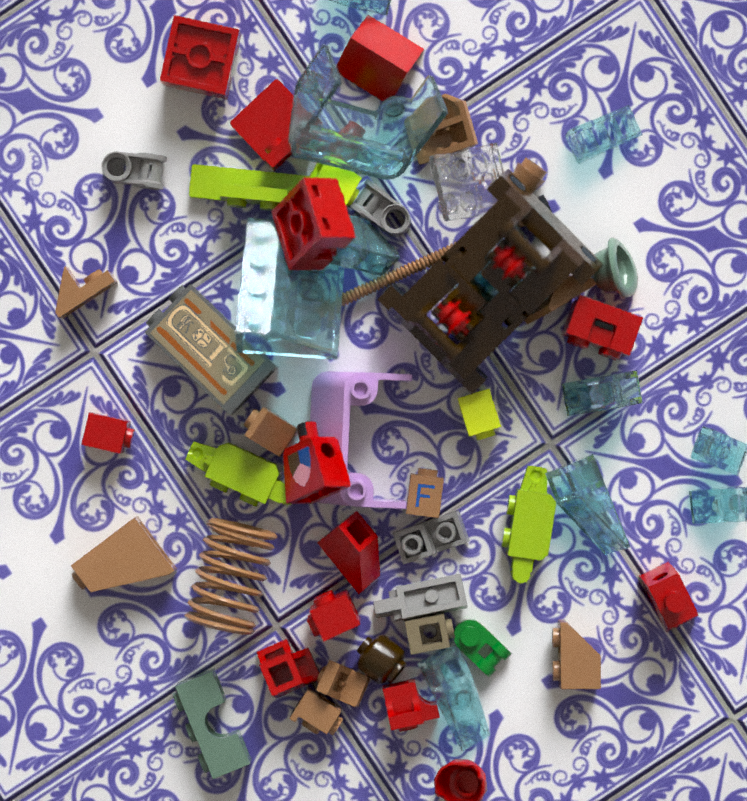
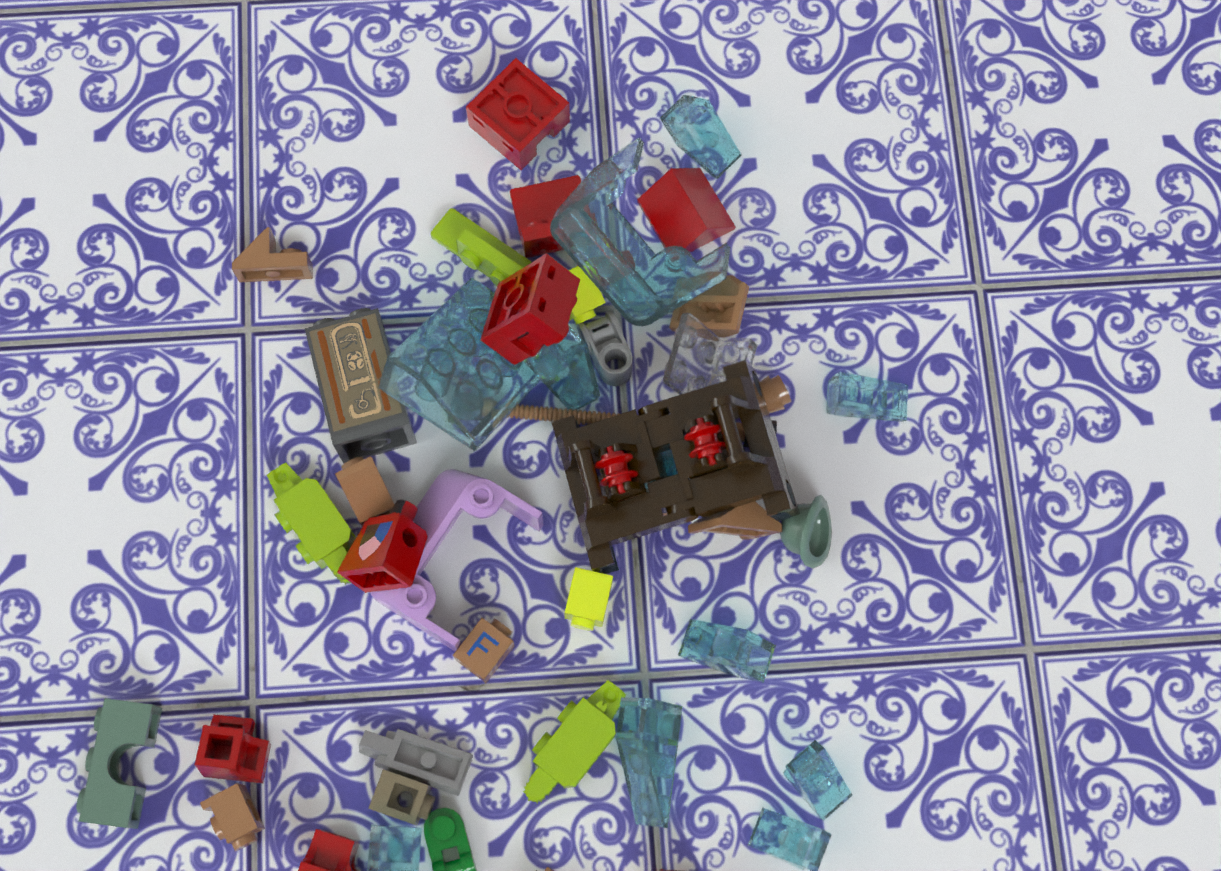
camera: 20 degrees right, 15 degrees down
medium nougat slope [71,516,177,592] -> none
red brick [81,412,135,454] -> none
light grey piece [101,151,167,190] -> none
medium nougat piece [184,518,277,635] -> none
red brick [307,589,361,642] -> none
medium nougat bracket [316,660,370,708] -> none
red slope [317,511,380,594] -> none
dark brown head [356,635,407,684] -> none
light grey slope [393,510,469,564] -> none
red piece [561,295,644,360] -> none

